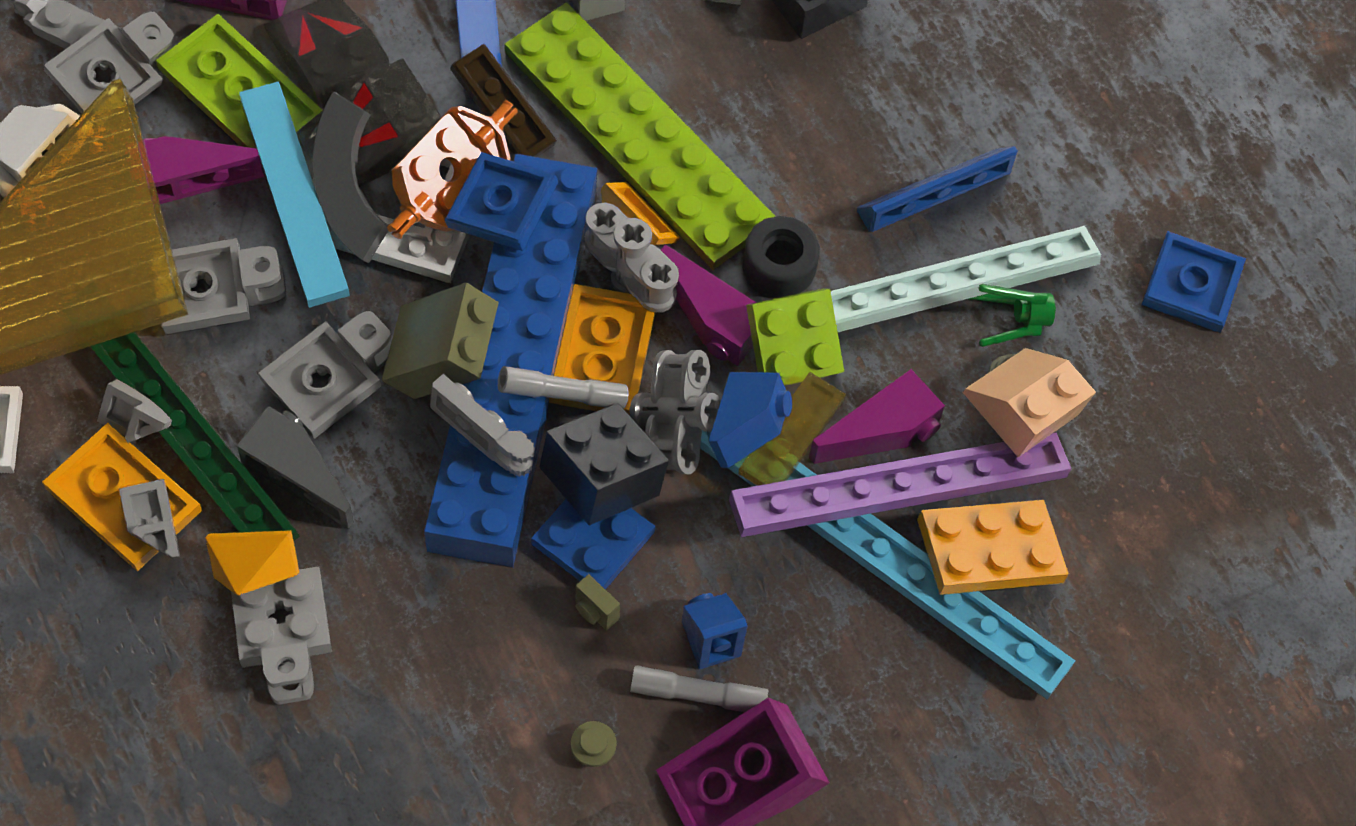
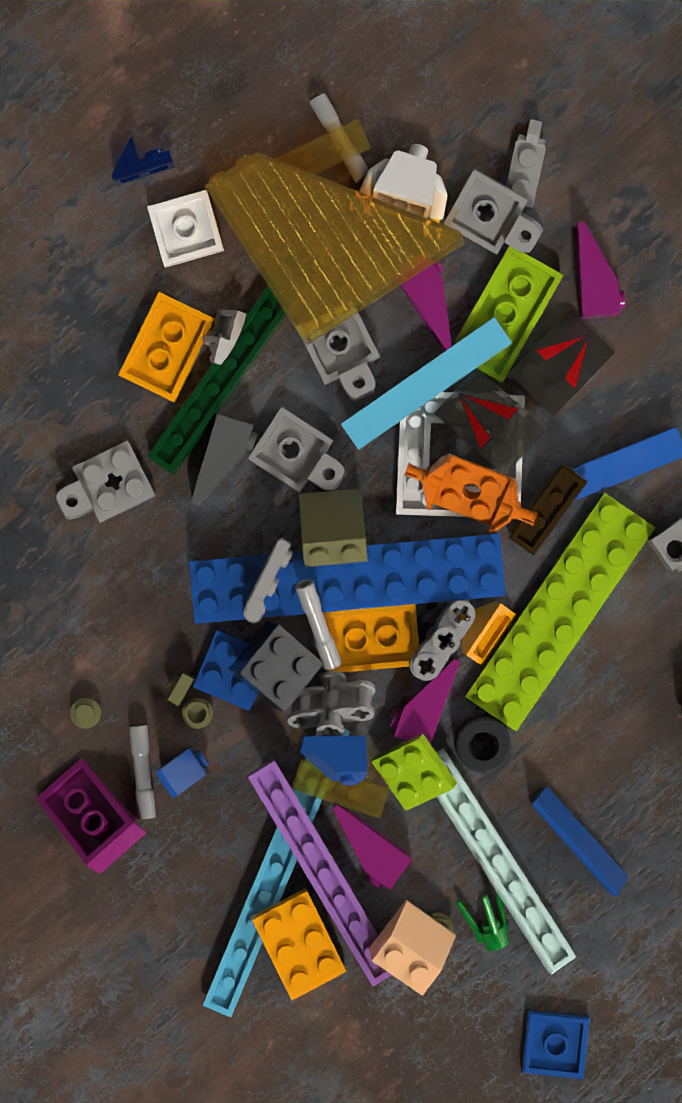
camera: 80 degrees right, 25 degrees up
light grey slope [119,479,180,559] -> none
light orange slope [205,531,300,596] -> none
dark grey tile [313,91,388,263] -> none
blue tile [445,152,558,251] -> none
none -> olive plate [182,698,213,729]

